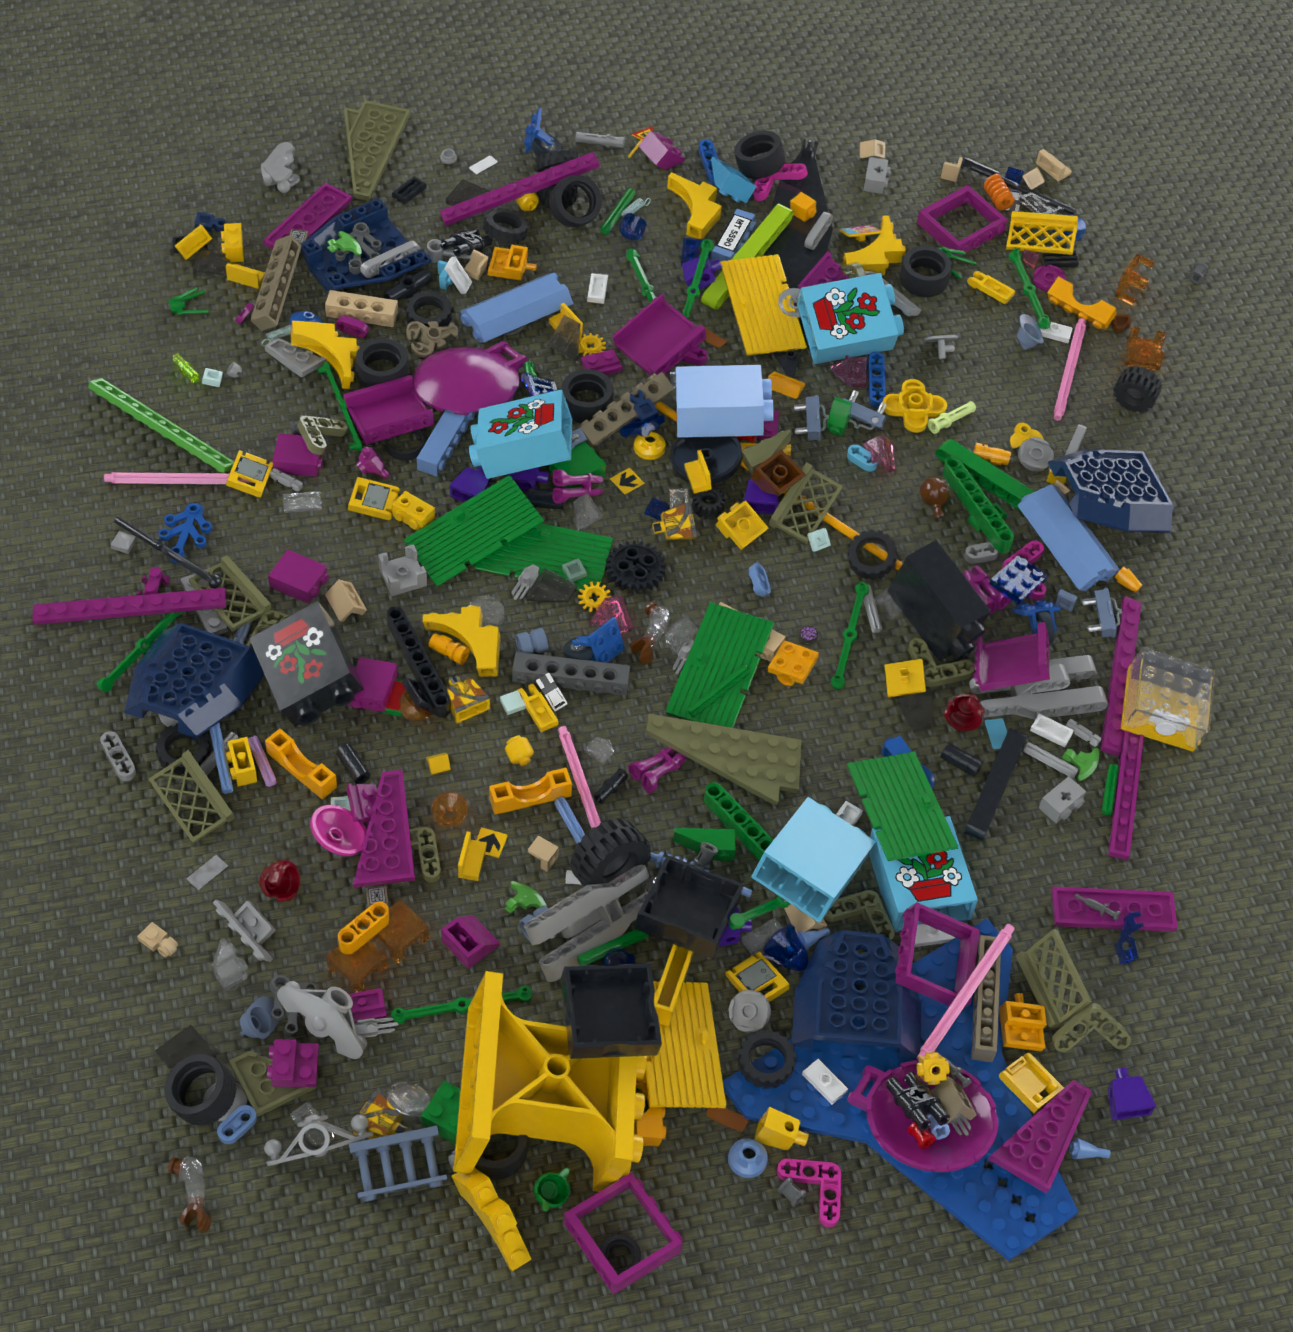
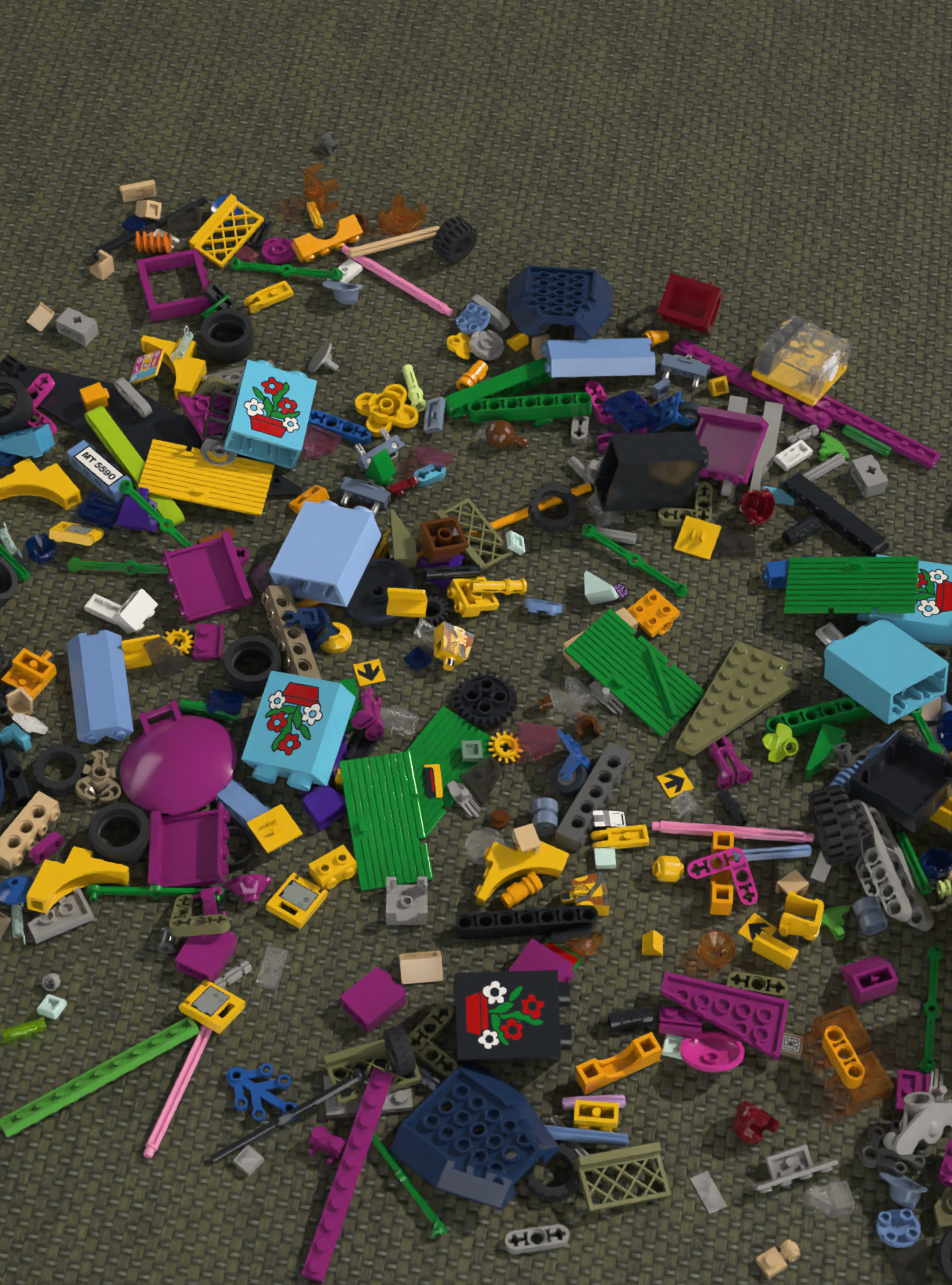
camera: 65 degrees left, 0 degrees up
none -> yellow container [49,521,104,546]
none -> white brick [112,589,158,634]
none -> light aqua piece [171,326,194,362]
none -> magenta piece [193,886,226,916]
none -> black tile [202,280,235,310]
none -> black piece [202,391,236,442]
none -> yellow piece [247,804,303,854]
none -> yellow axle [306,201,323,230]
none -> tan axle [348,226,440,258]
none -> black tyre [383,1024,416,1075]
none -> dark red plate [387,476,419,498]
none -> sand blue plate [423,397,445,435]
none -> black pin [423,564,481,580]
none -> sticker [424,764,443,798]
none -> medium blue dish [456,303,490,334]
none -> yellow pin [469,578,527,595]
none -> reddish brown plate [489,810,510,829]
none -> tan panel [512,823,541,853]
none -> light aqua slope [584,571,619,605]
none -> dark red piece [657,273,724,335]
none -> yellow sticker [657,767,694,798]
none -> dark pink beam [687,847,758,905]
none -> yellow slope [707,375,730,397]
none -> lime plate [762,723,798,762]
none -> yellow piece [779,891,824,941]
none -> medium blue dish [876,1208,921,1248]

